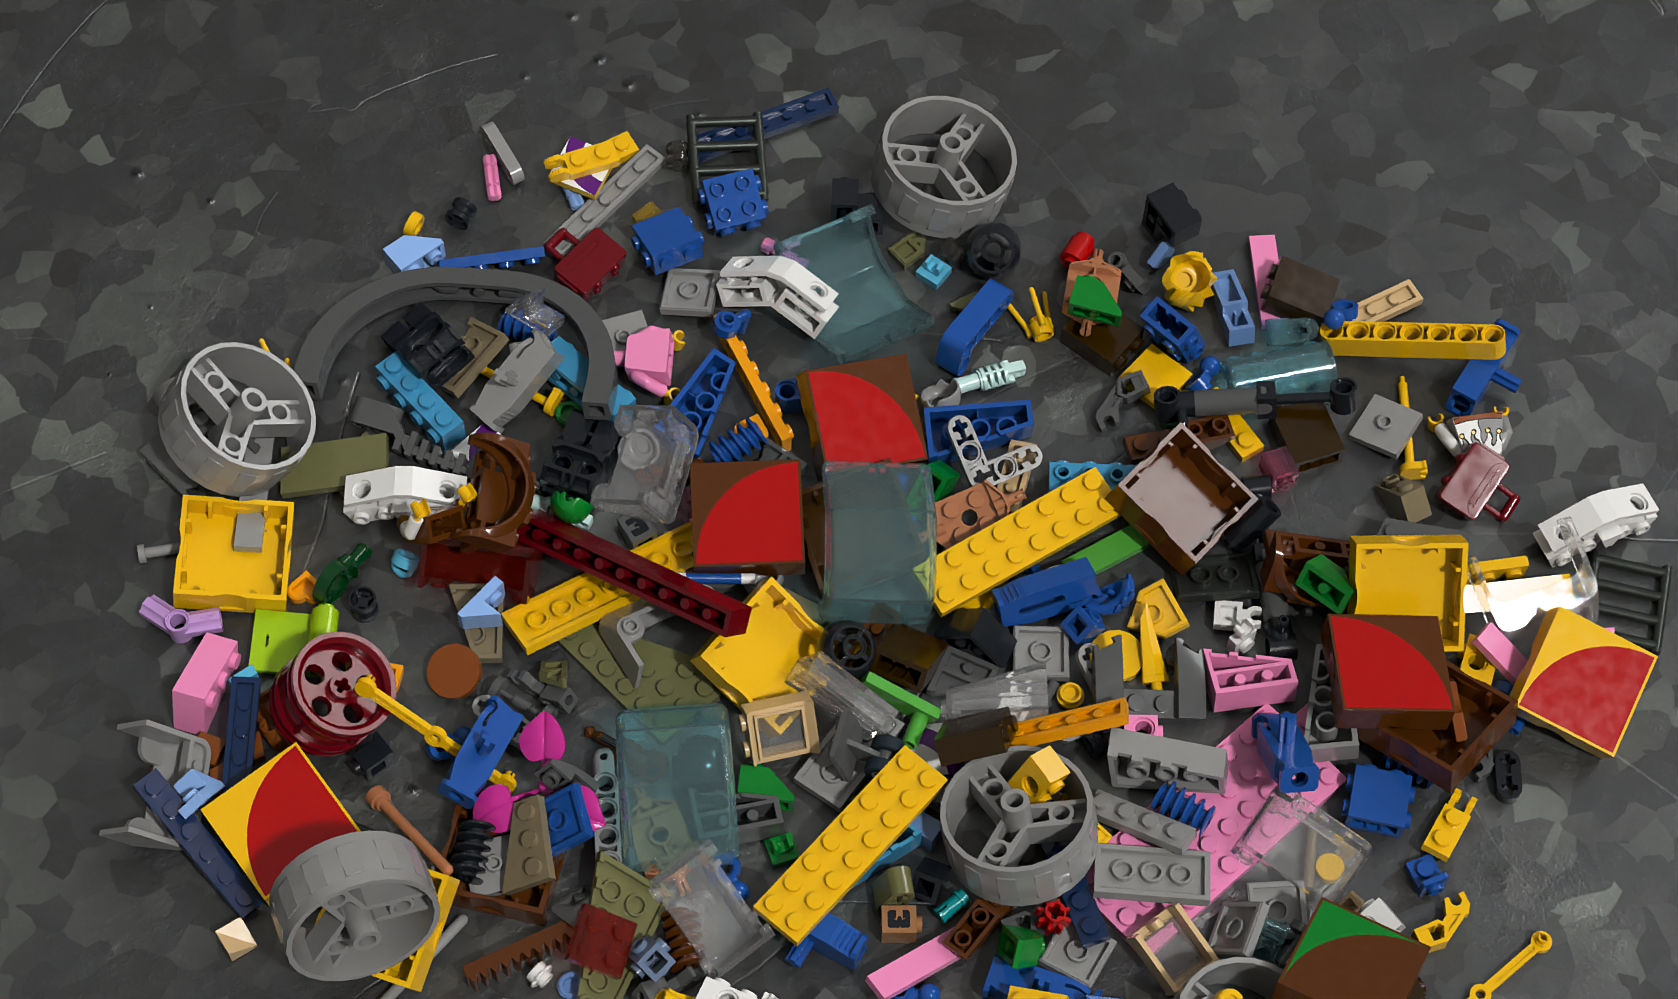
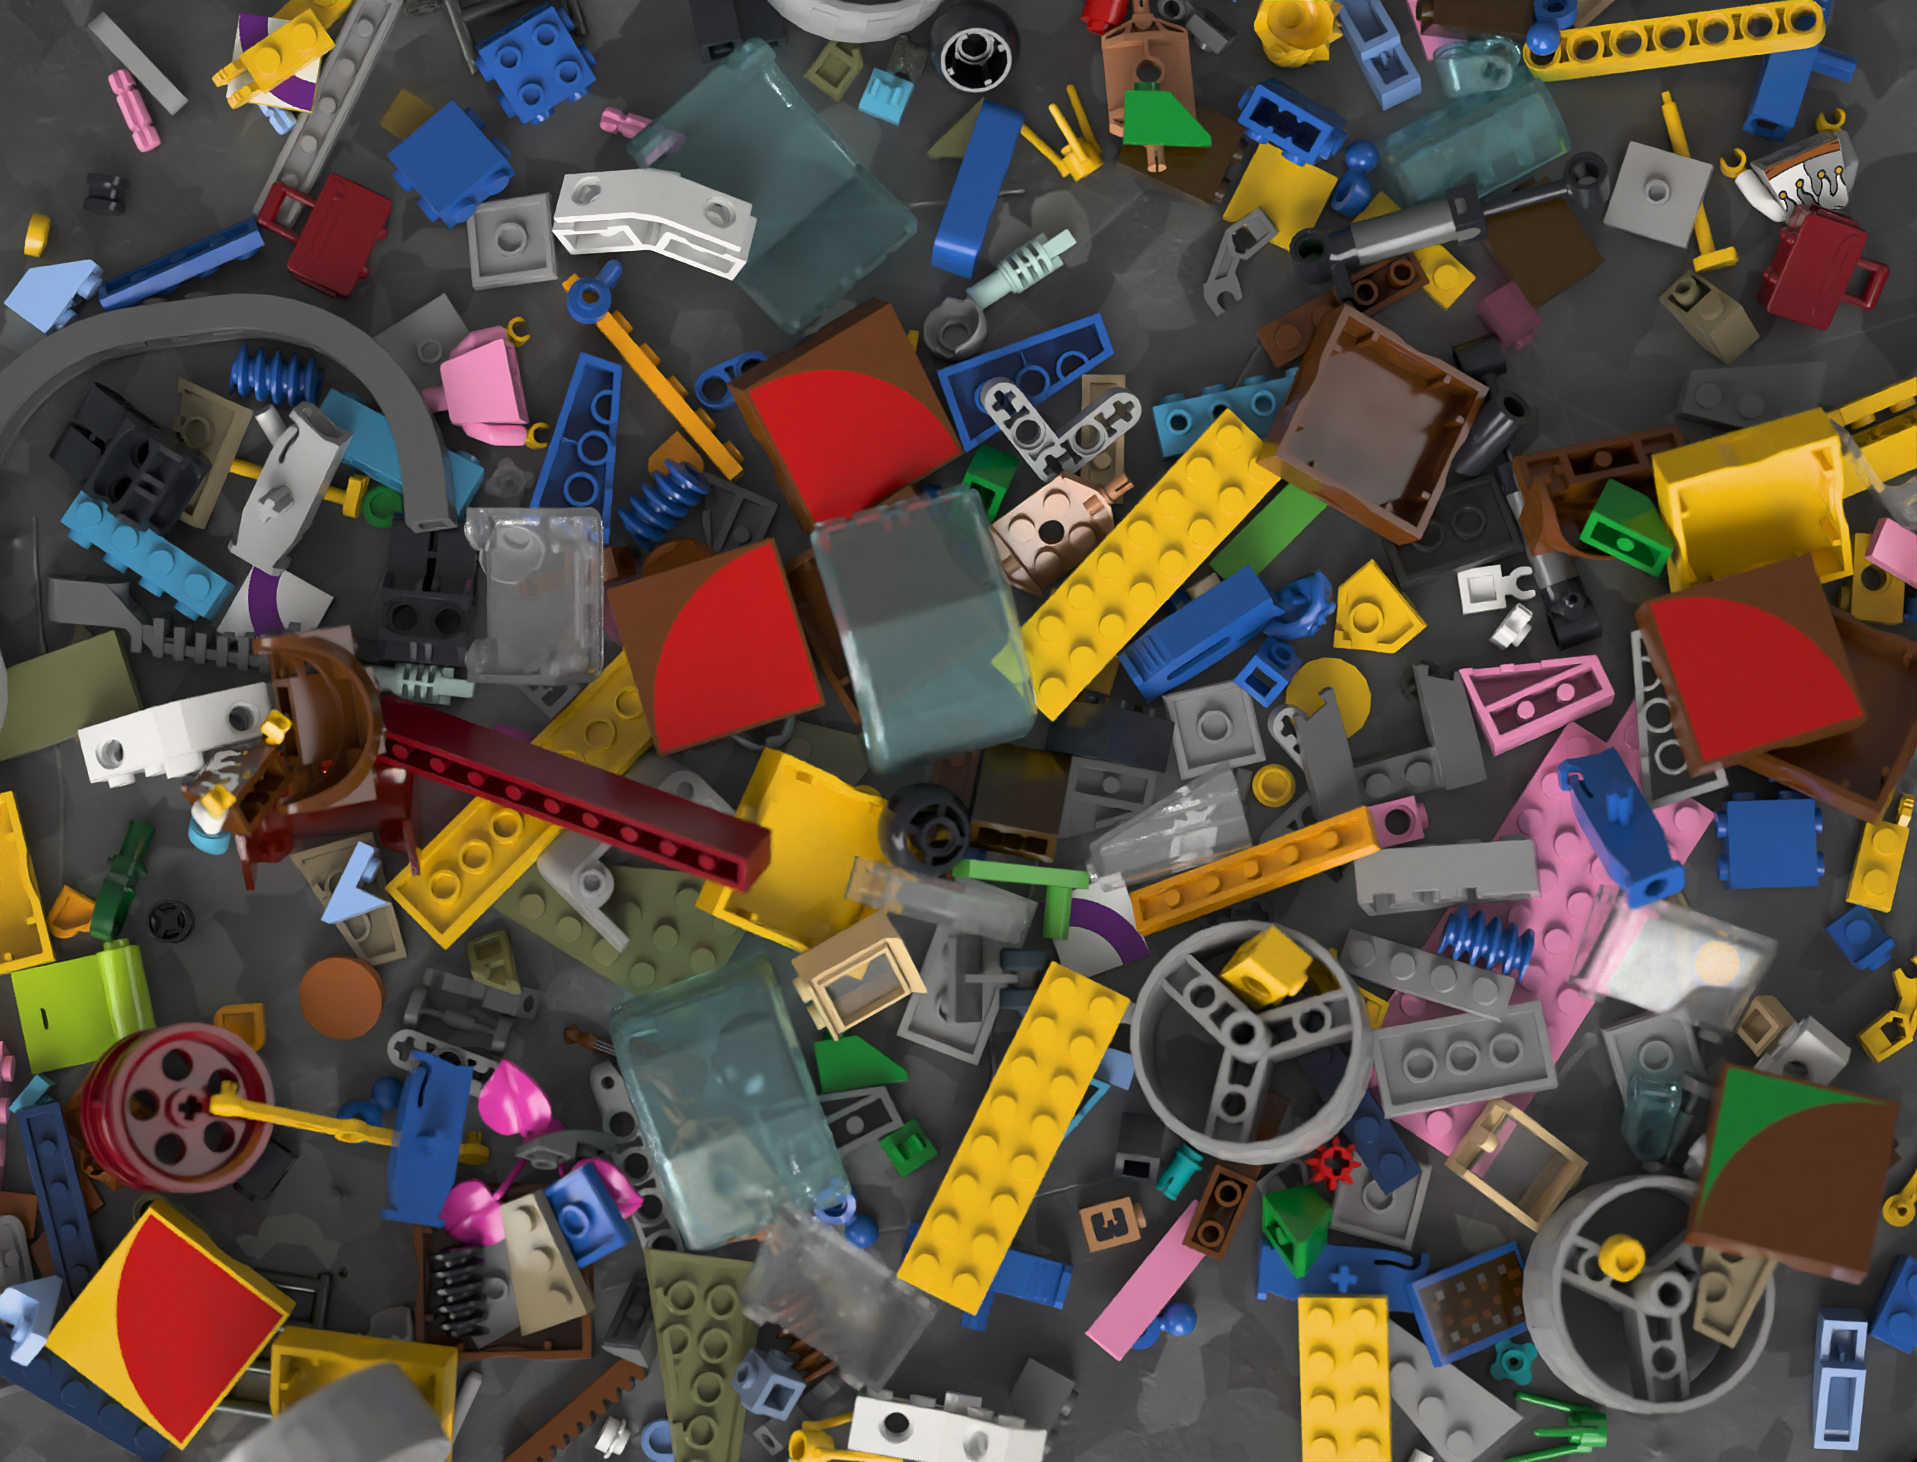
camera: 10 degrees left, 25 degrees up
nougat piece [365,785,453,875] -> none
clear slope [505,288,565,337] -> none
green hair [550,490,594,524] -> none
clear red plate [565,903,637,980] -> none
blue bar [677,572,755,584] -> none
olive beam [871,866,915,914] -> none
dark brown brick [934,706,1018,766] -> none
yellow bar [1139,602,1169,690] -> none
light grey plate [1208,901,1270,958] -> none
dark orange tile [1449,678,1468,742] -> none

